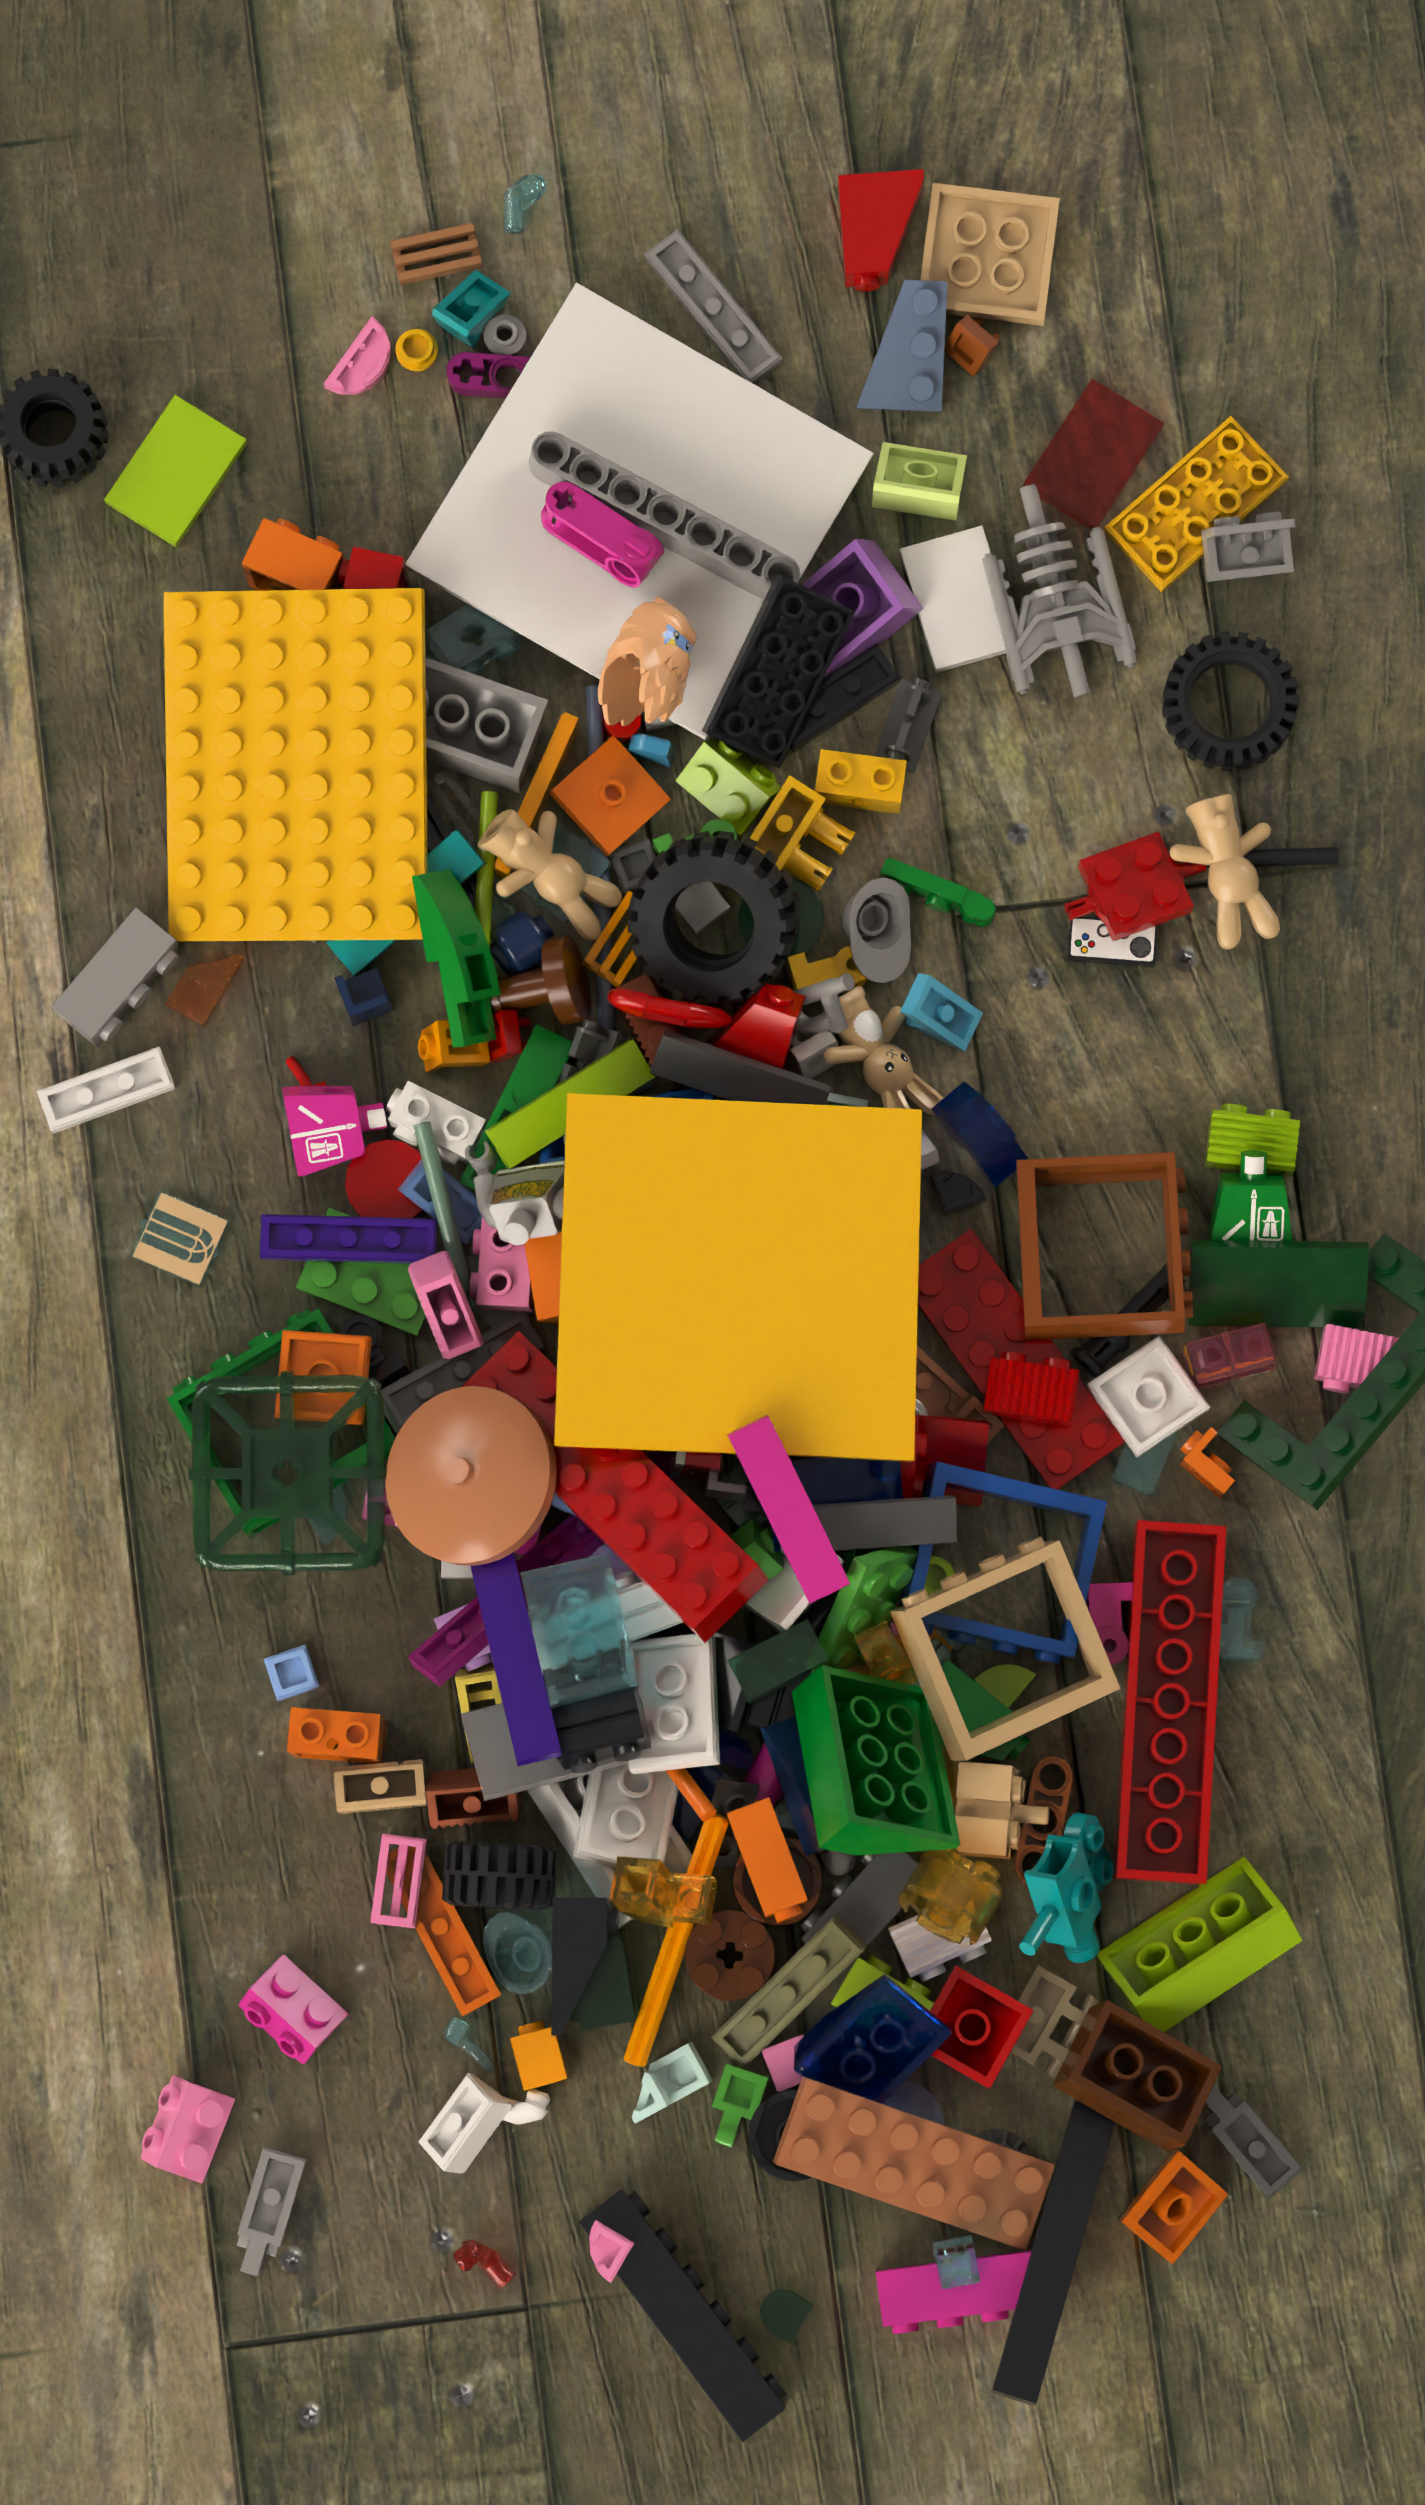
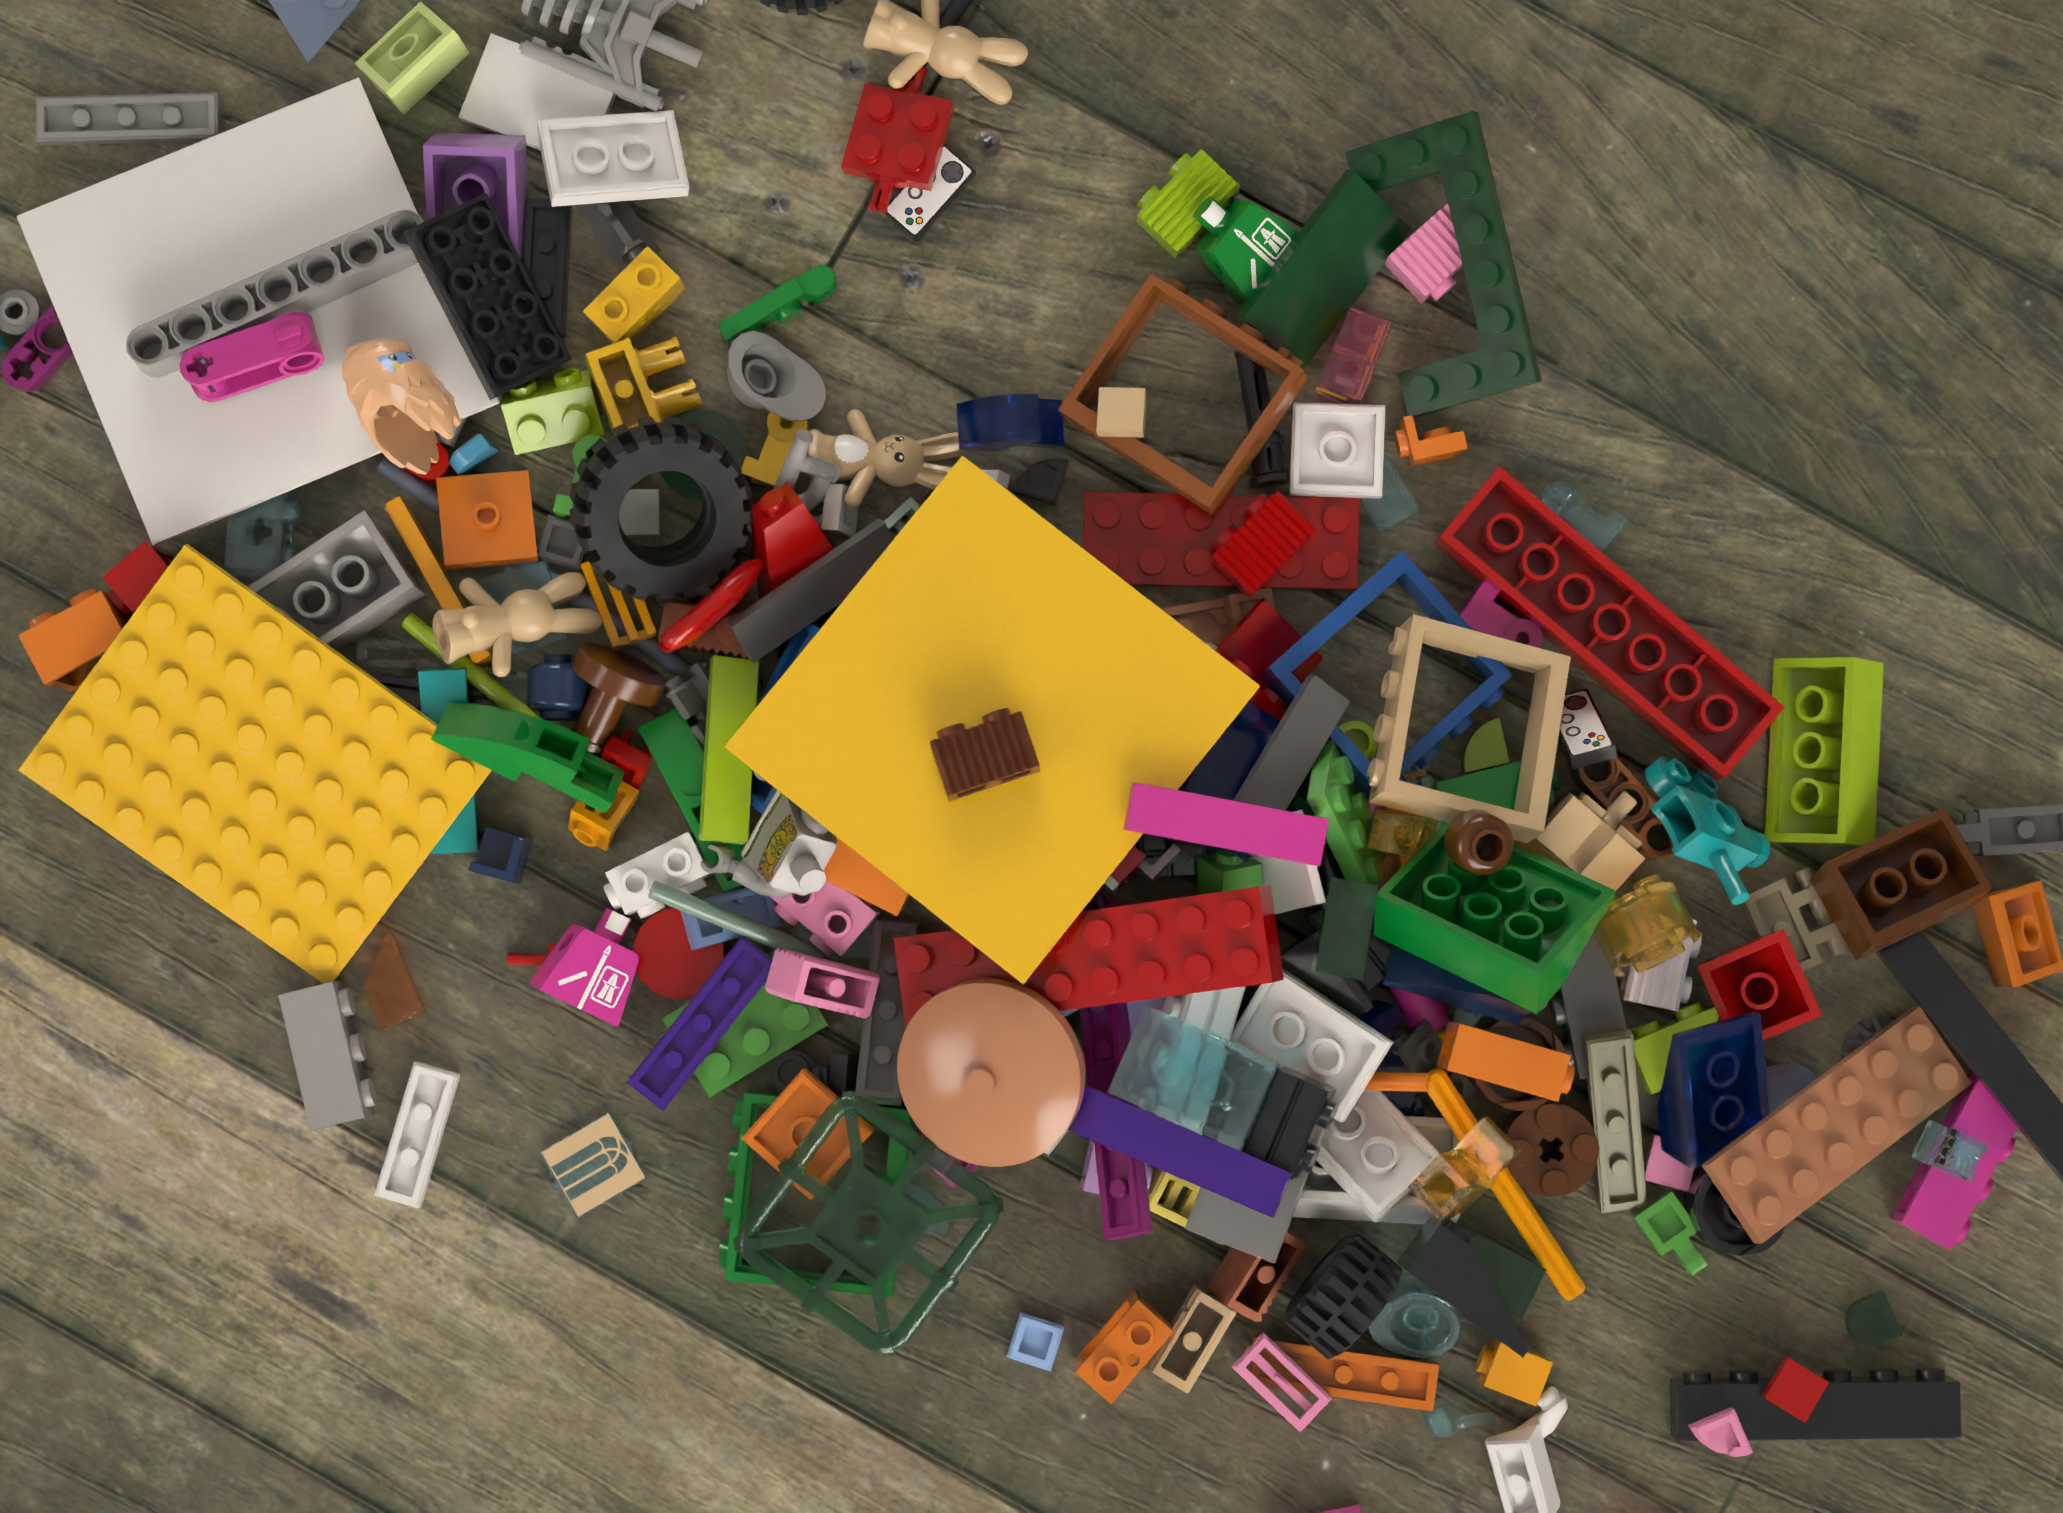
camera: 55 degrees left, 5 degrees up
light aqua slope [632,2042,713,2124] -> none
medium azure slope [900,973,983,1052] -> none
none -> white tile [537,110,690,207]
none -> copper brick [930,708,1040,802]
none -> tan tile [1096,387,1147,438]
none -> reddish brown head [1444,809,1514,875]
none -> tile [1558,688,1617,770]
none -> red tile [1762,1356,1829,1423]

